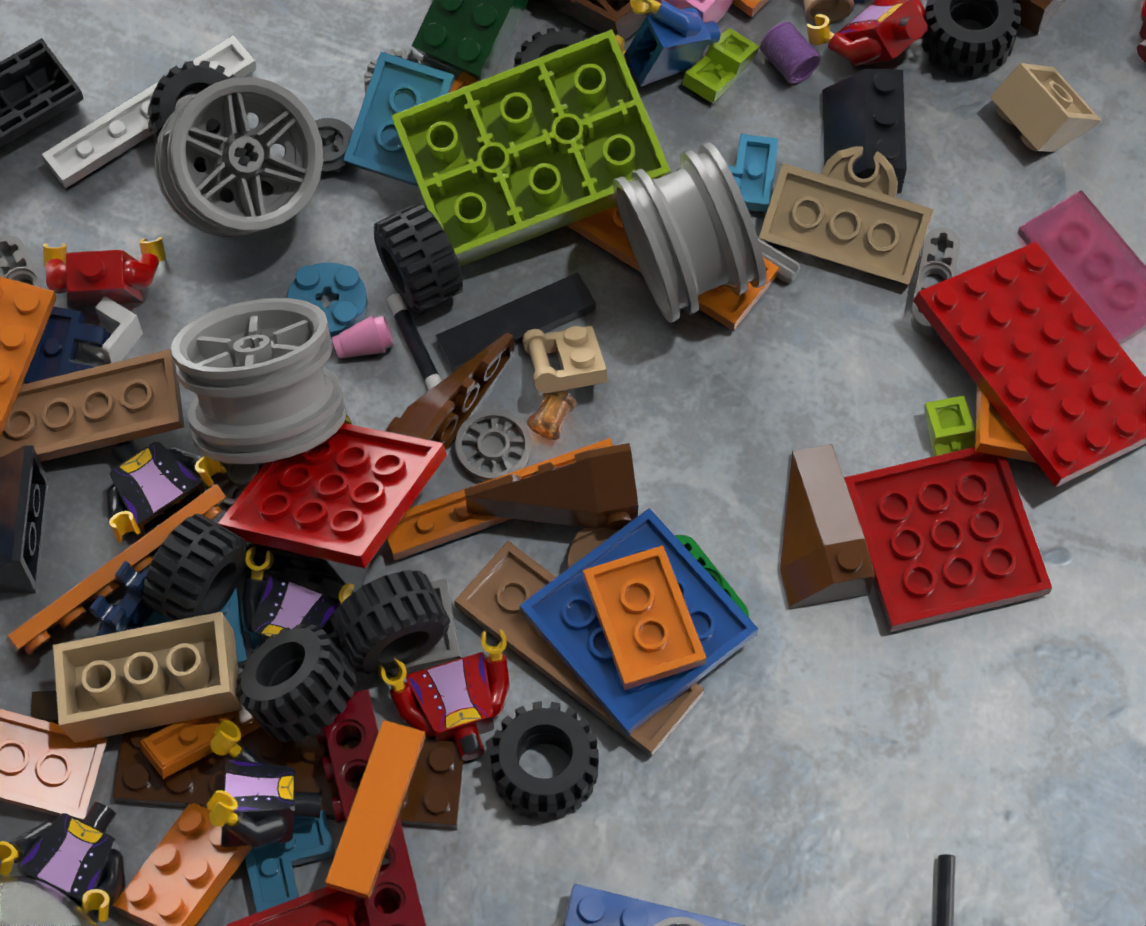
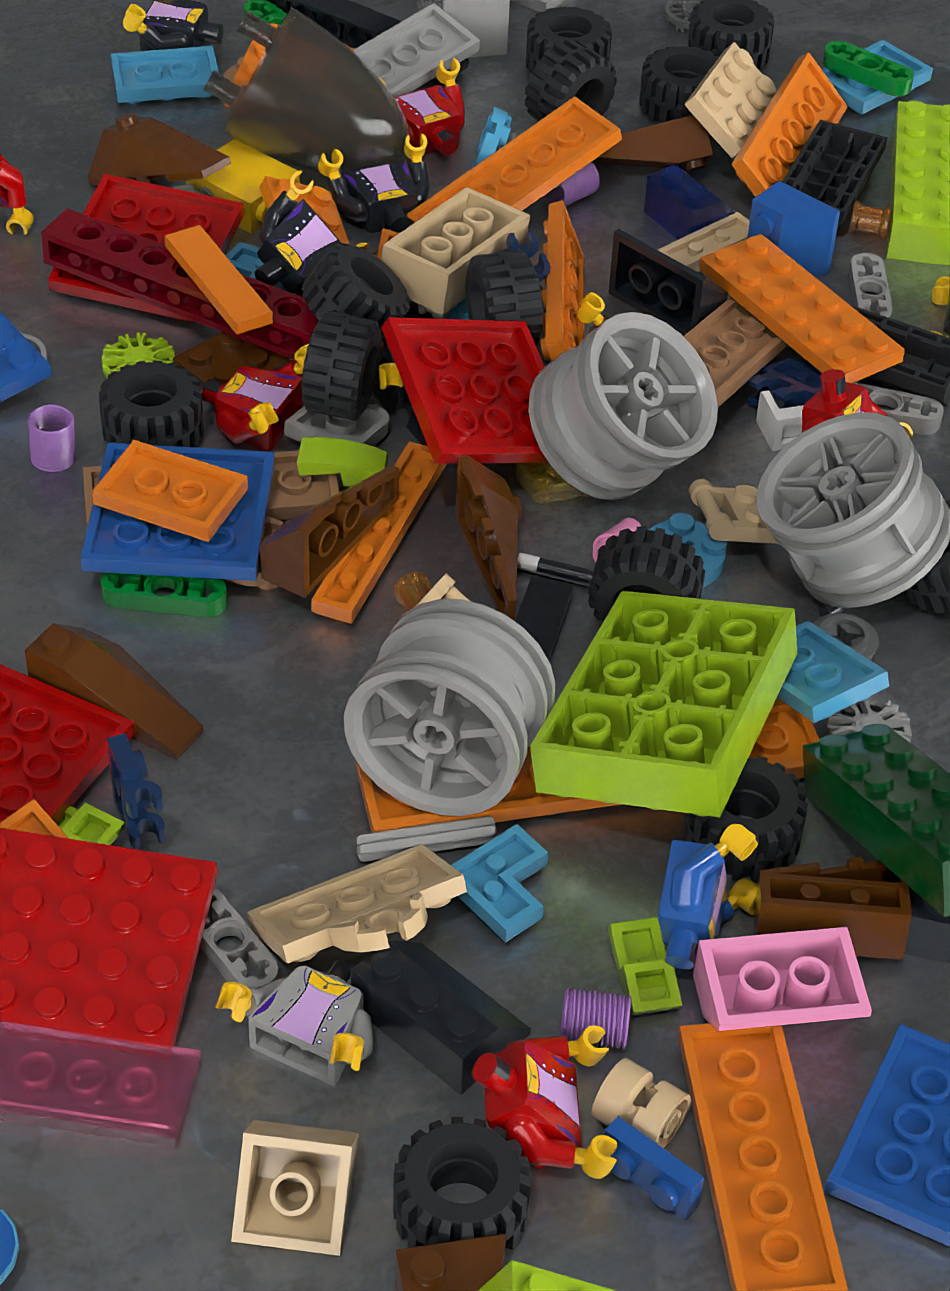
camera: 130 degrees right, 20 degrees down
light grey wheel [455,410,532,481] -> none
none -> medium lavender piece [28,405,76,472]
none -> lime wheel [101,332,175,379]
none -> dark blue plate [107,733,166,849]
none -> torso [215,960,374,1086]
none -> lime slope [297,437,389,486]
none -> tan plate [688,479,779,544]

